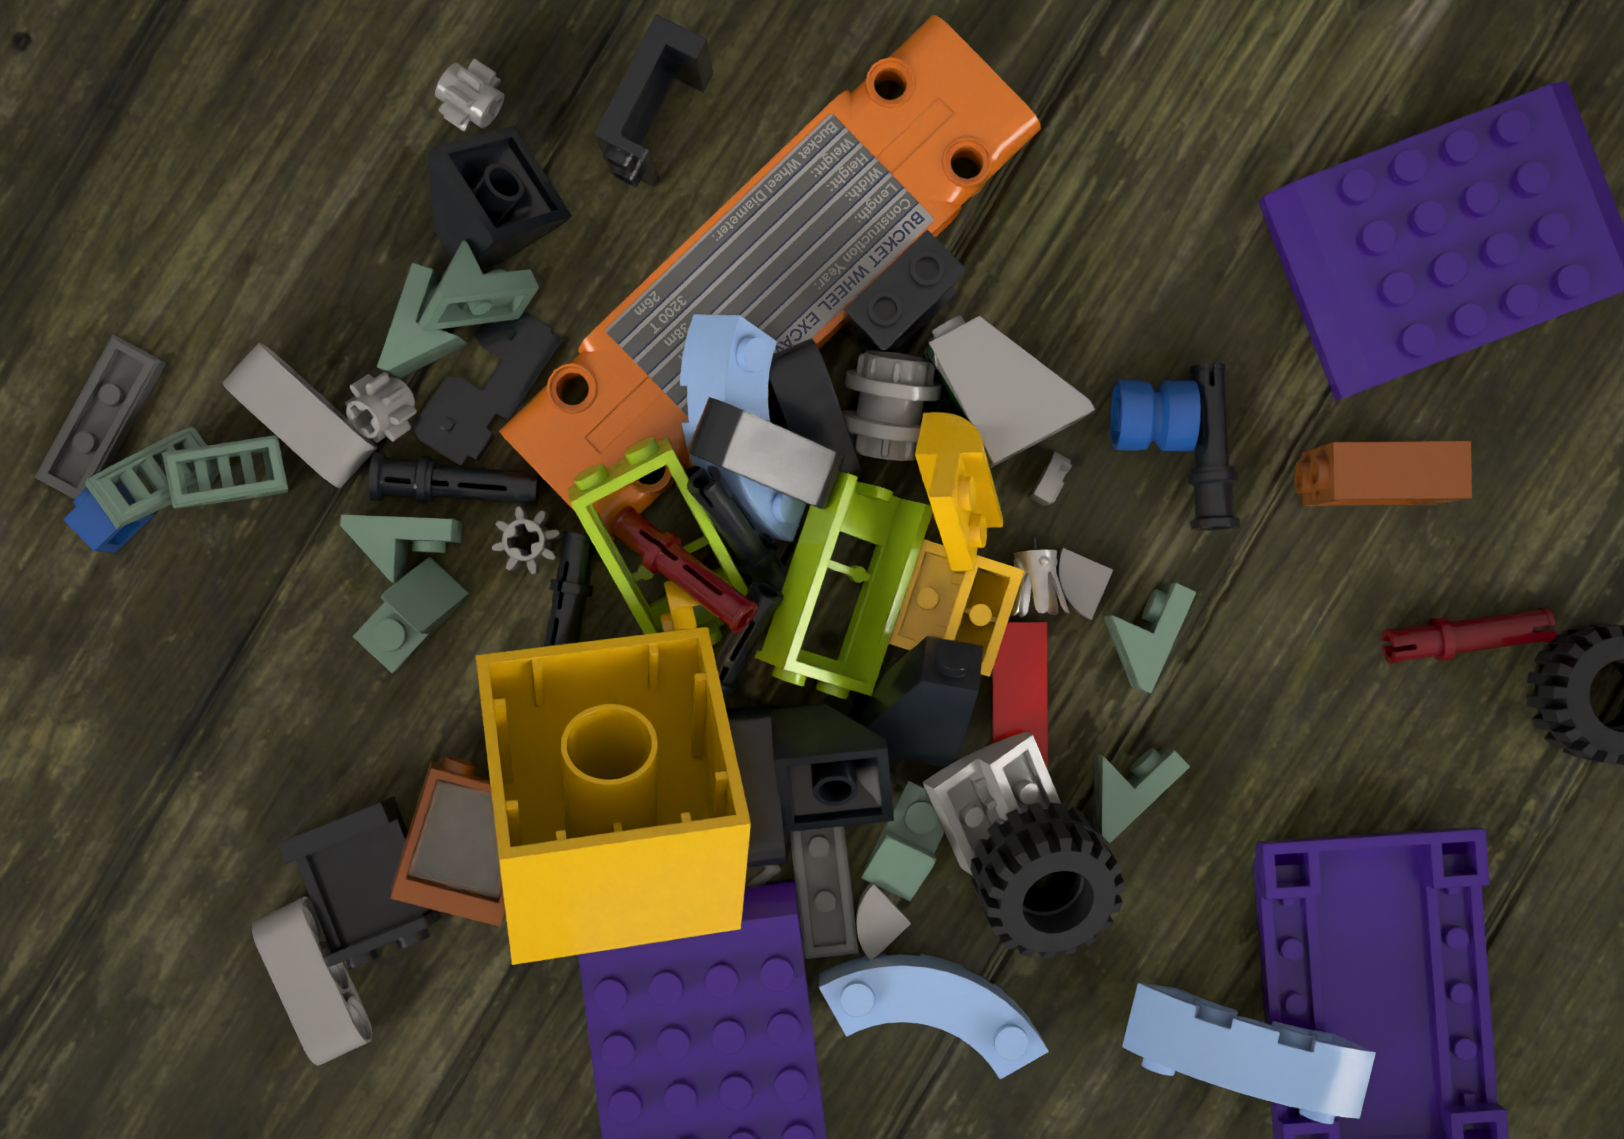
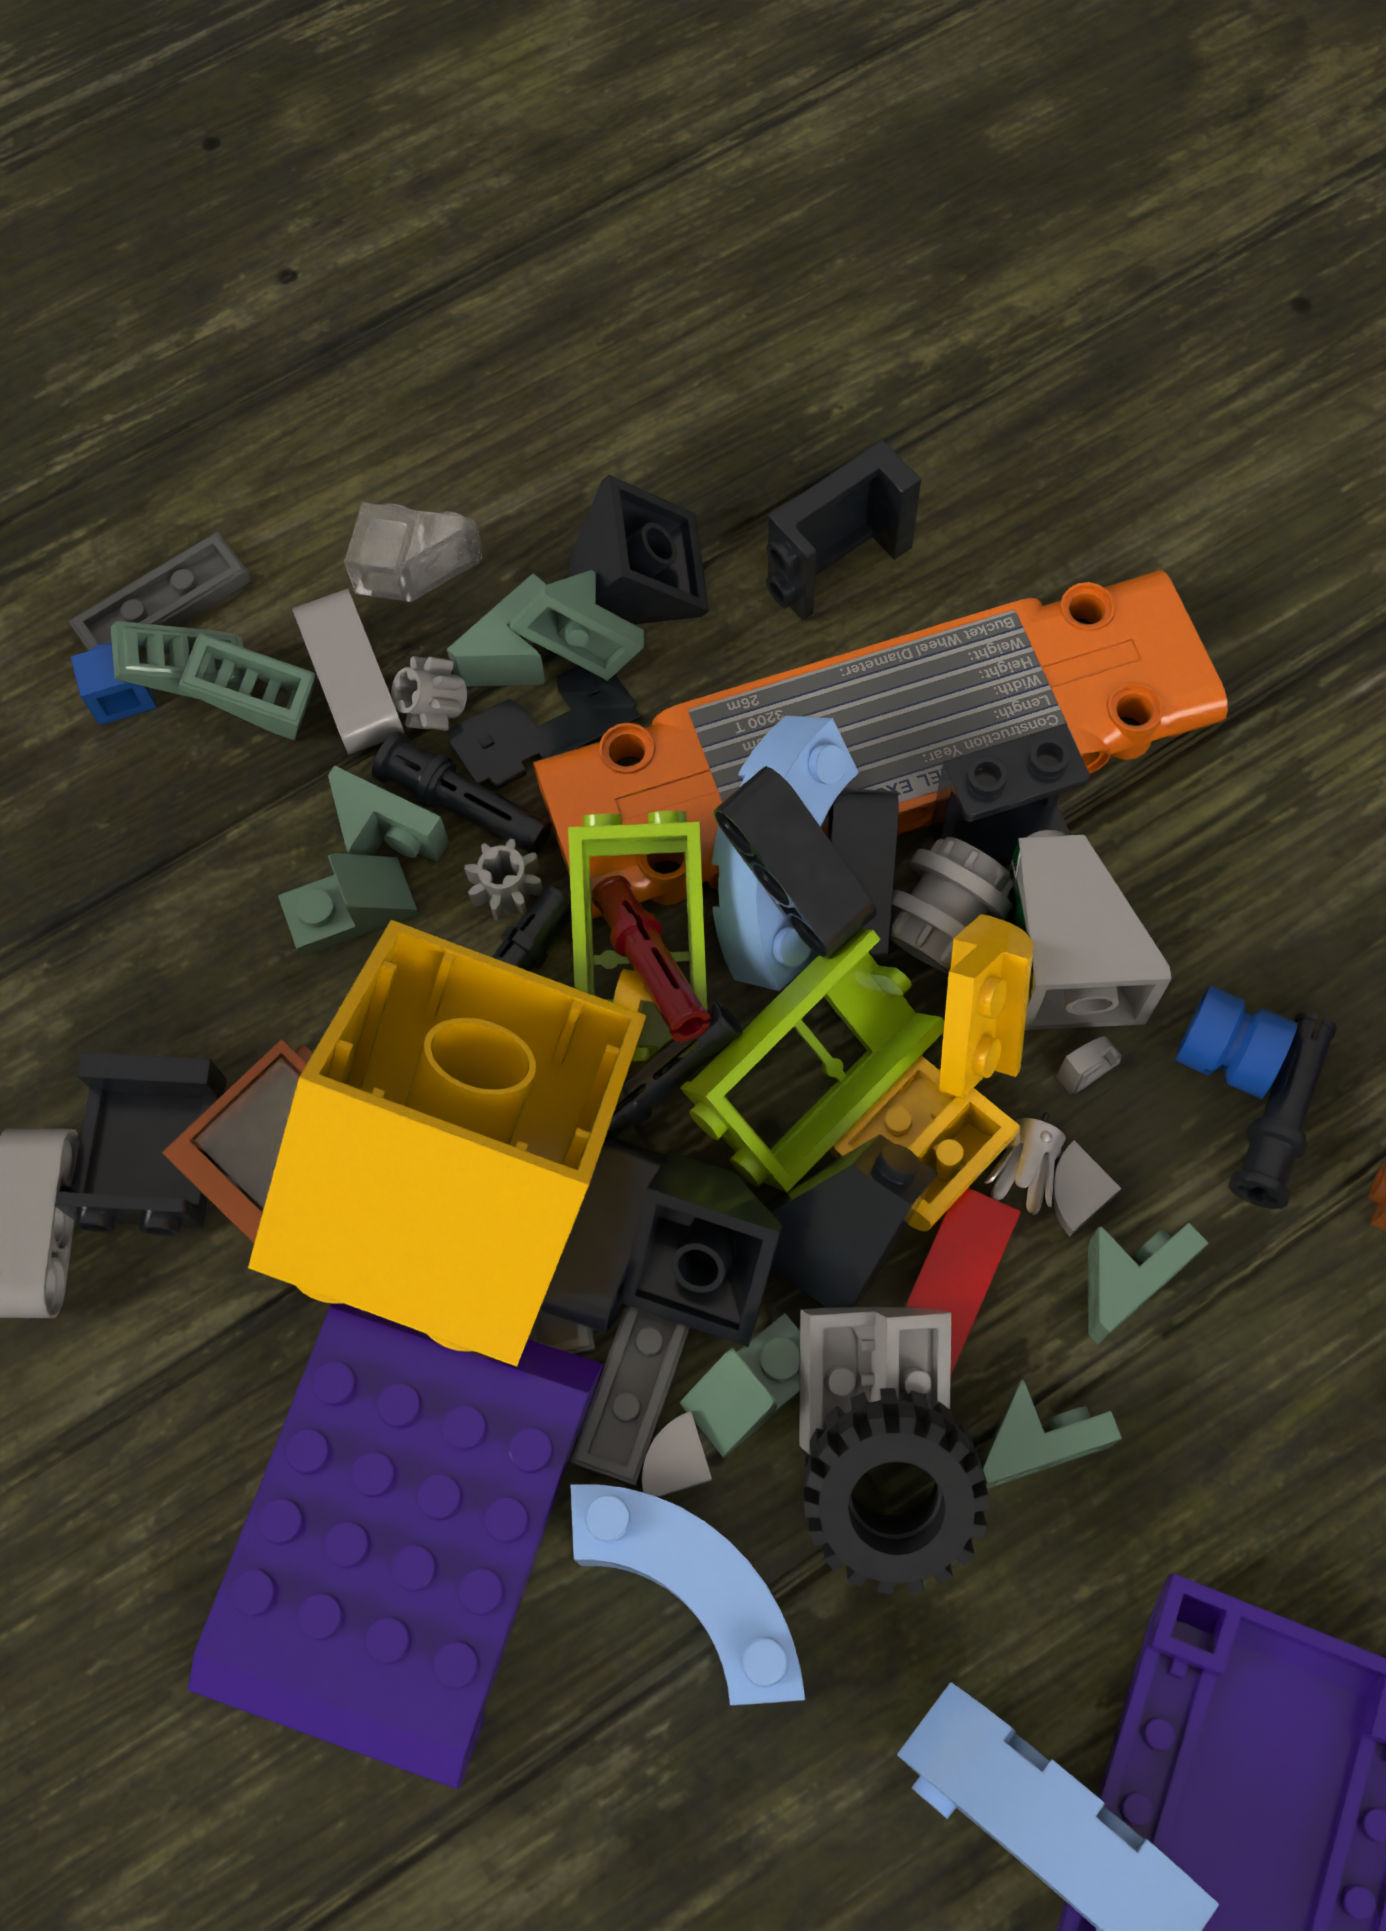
camera: 25 degrees right, 20 degrees down
light grey gear [435,58,504,132] -> none
black pin [687,466,788,591] -> none
none -> clear slope [344,502,483,602]

